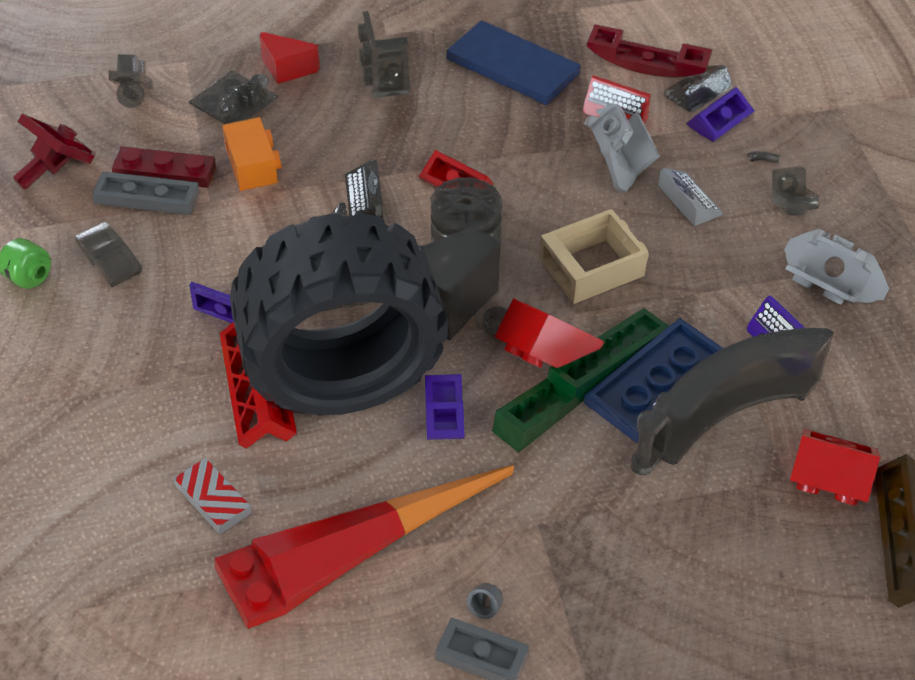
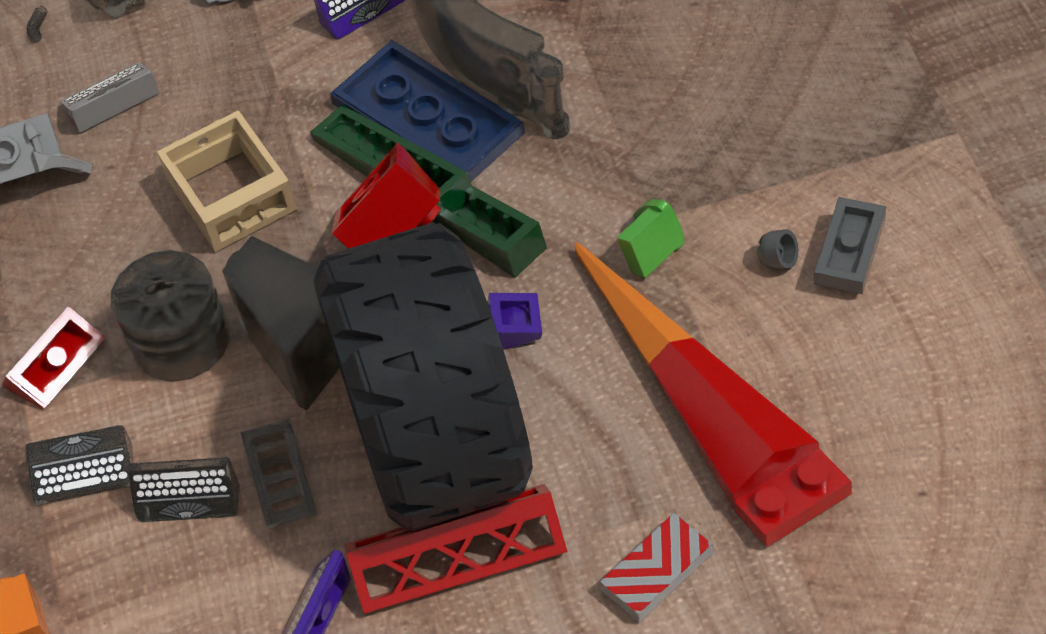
camera: 85 degrees left, 5 degrees up
none -> bright green tile [617,199,685,278]

